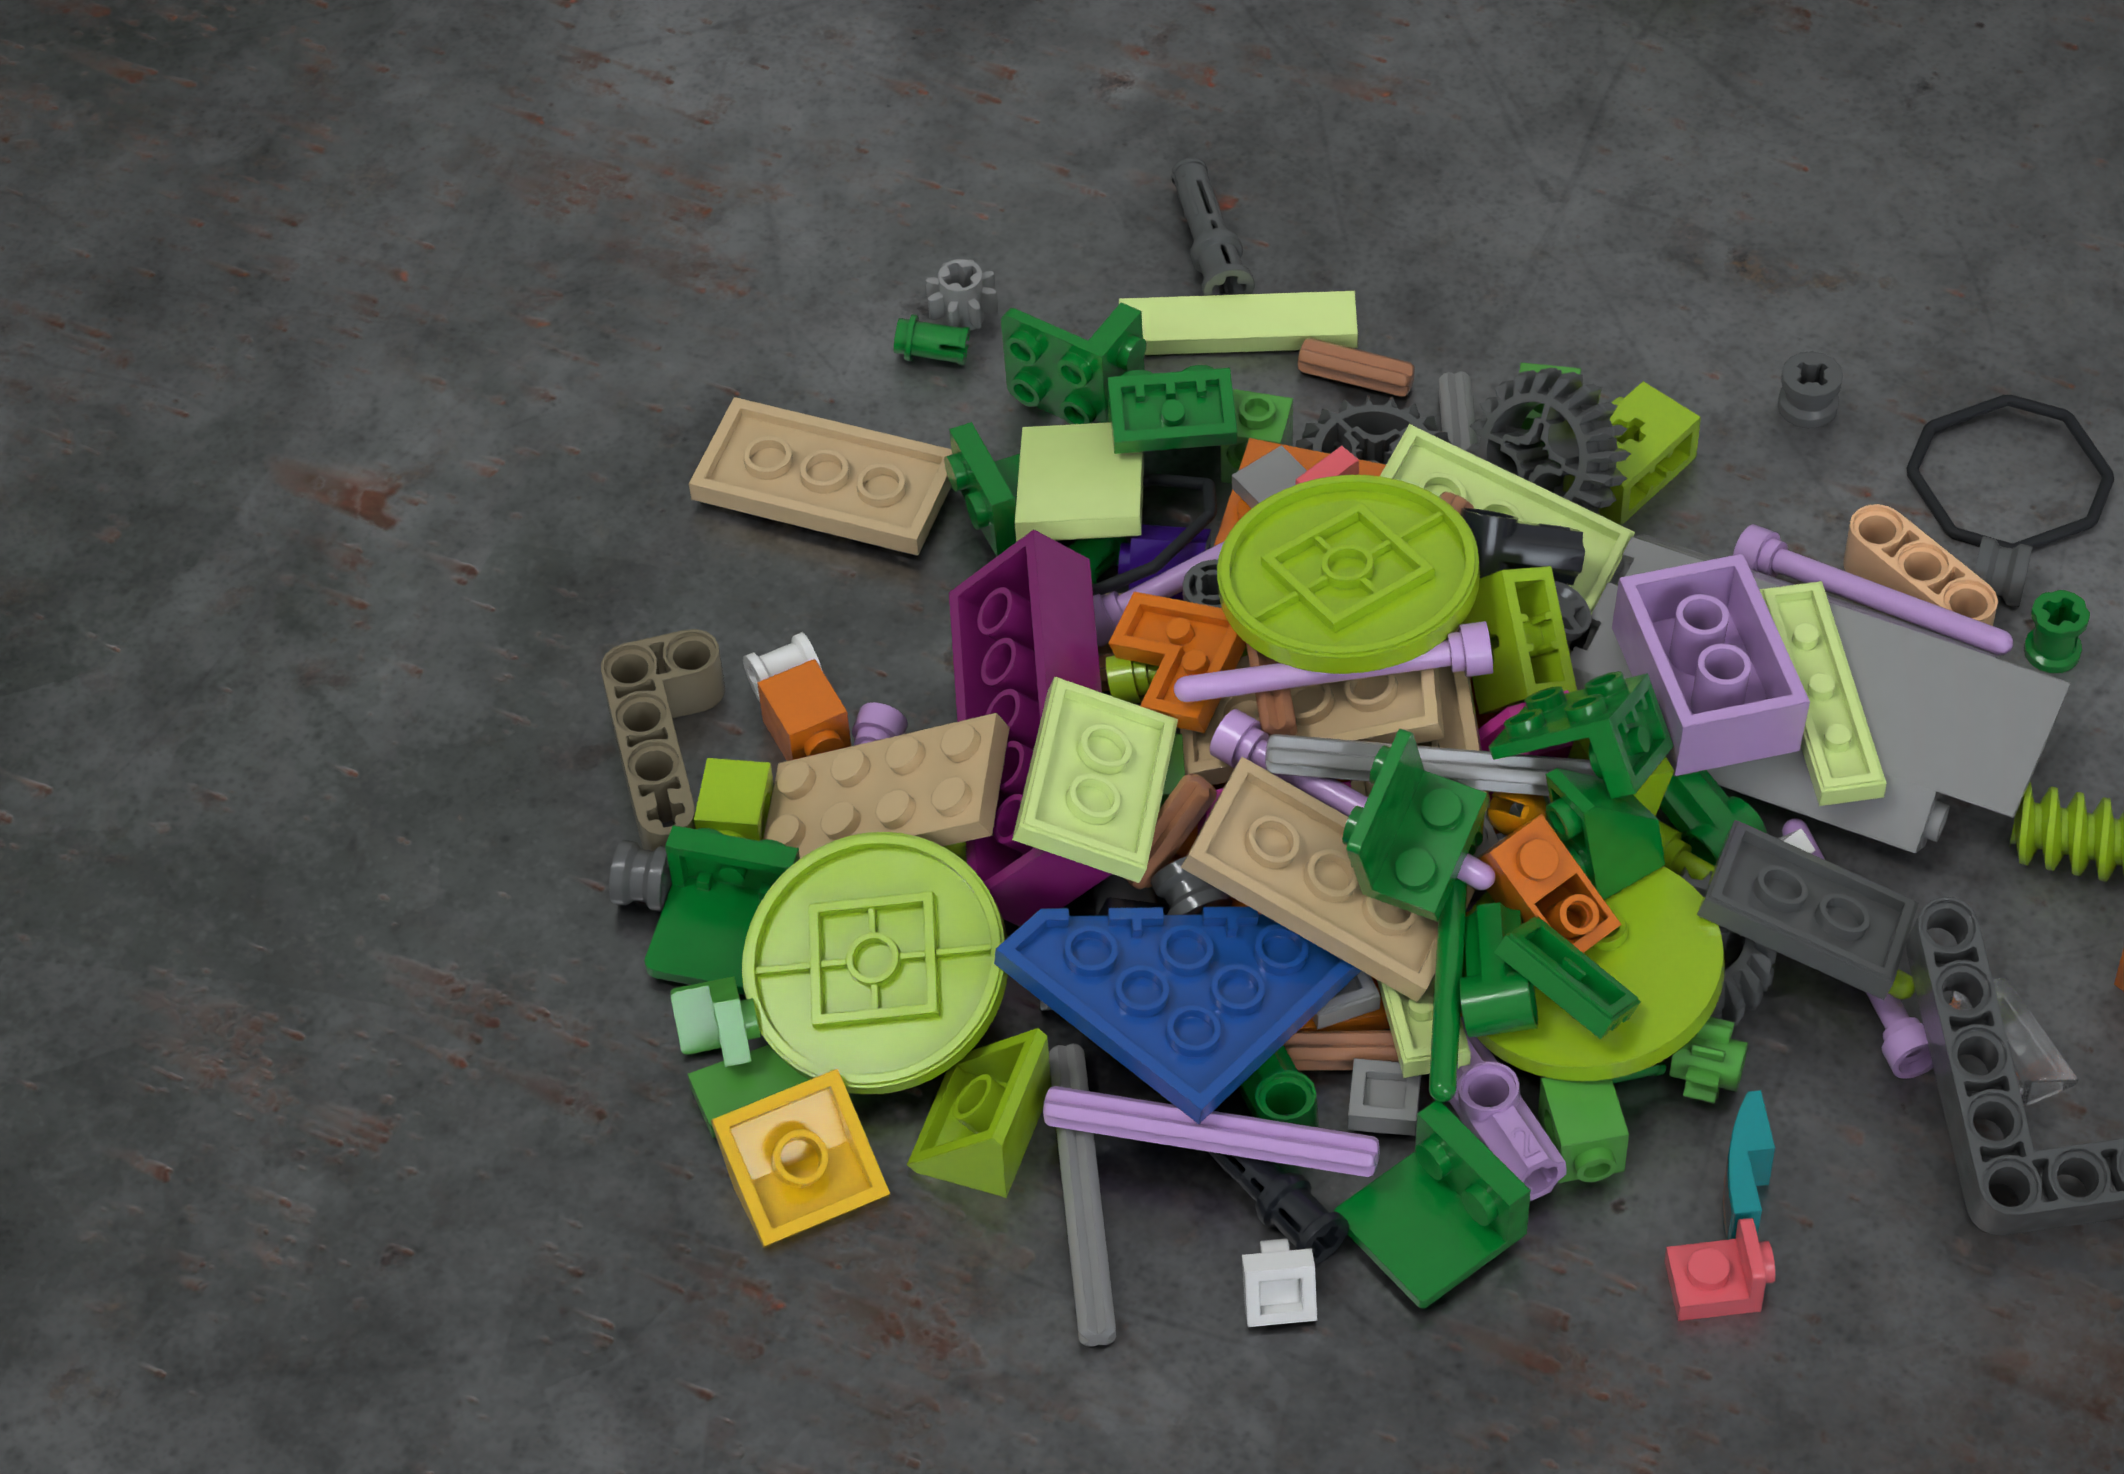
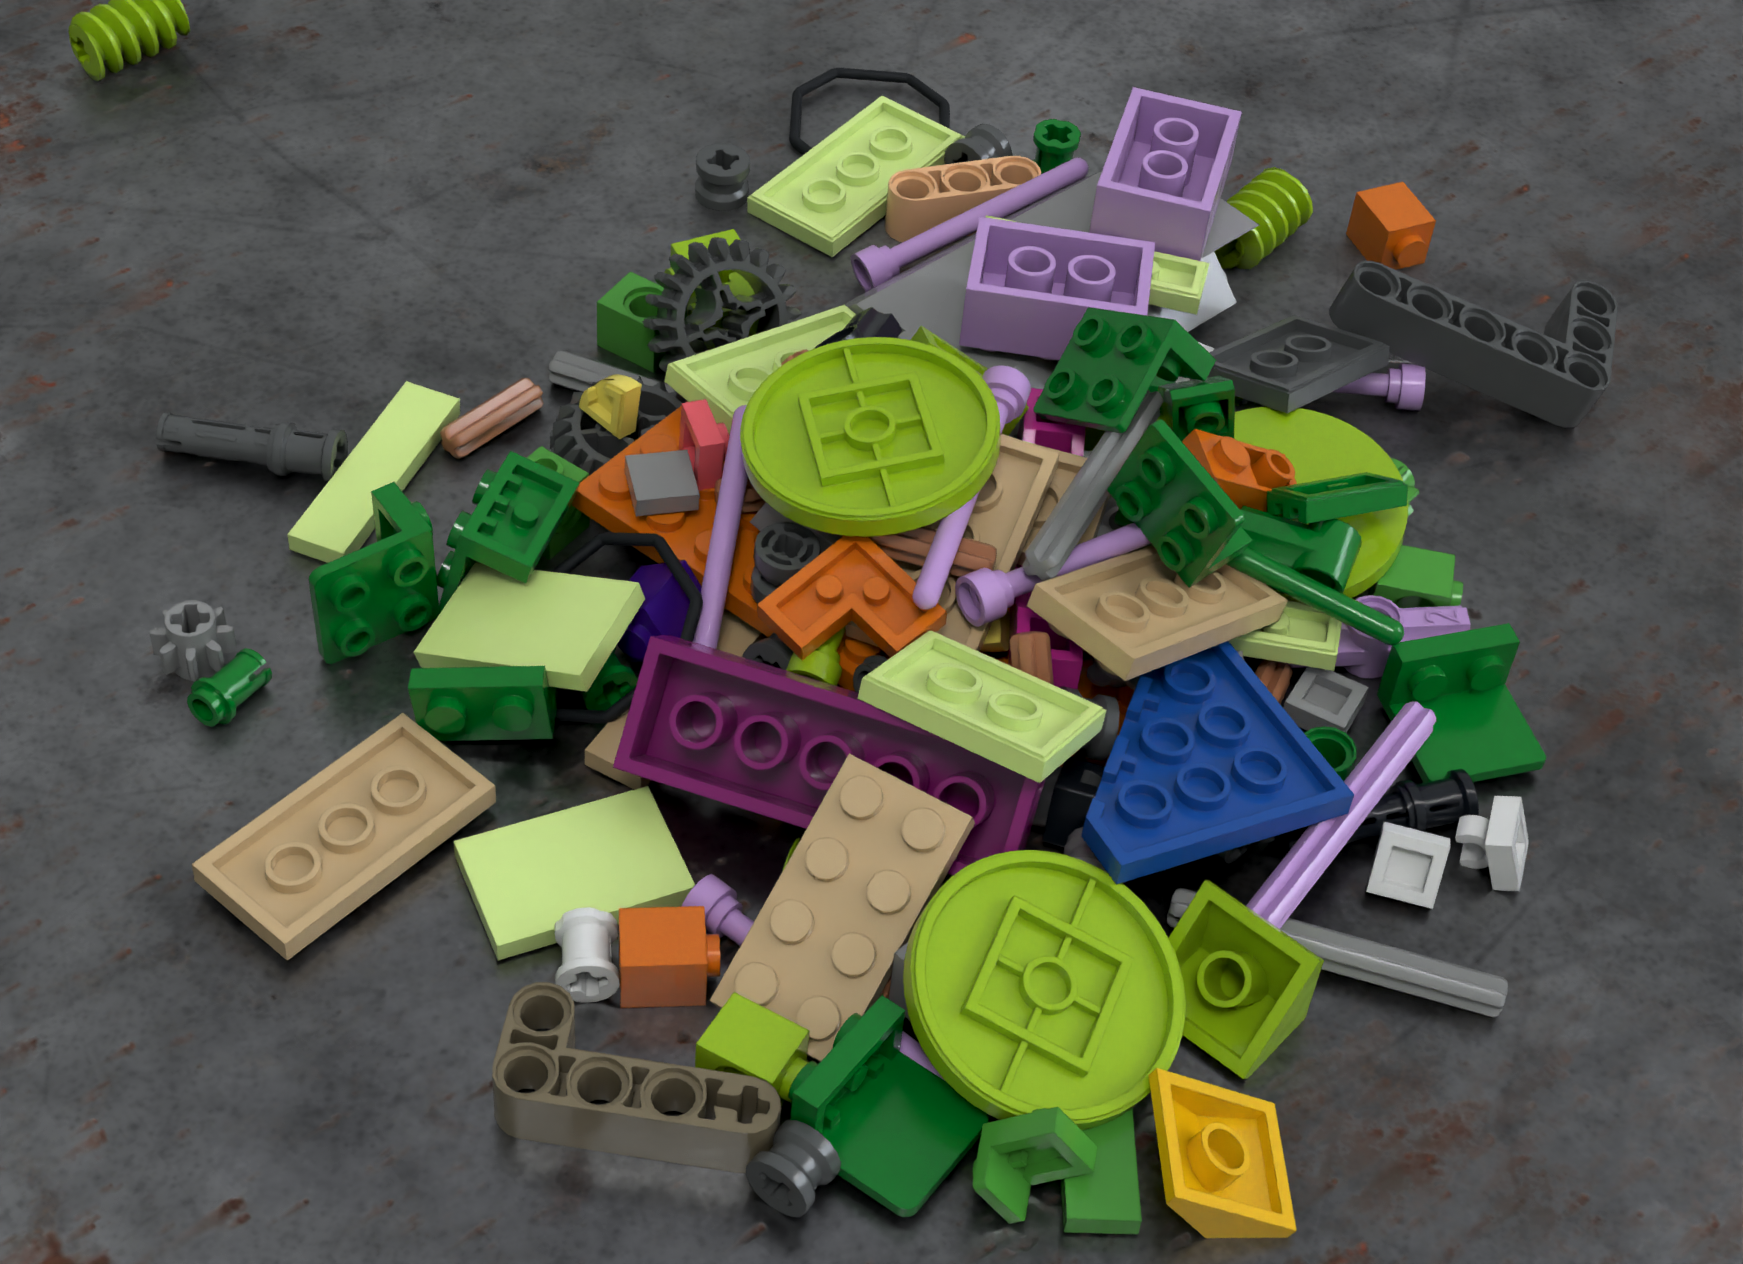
camera: 75 degrees left, 5 degrees down
coral bracket [1664,1218,1775,1321] -> none
teal slope [1723,1090,1775,1240] -> none
none -> yellowish green tile [454,786,695,960]
none -> light yellow tile [579,374,642,439]
none -> yellowish green tile [747,96,965,257]
none -> lavender brick [1089,87,1242,261]
none -> white tile [1366,822,1450,909]

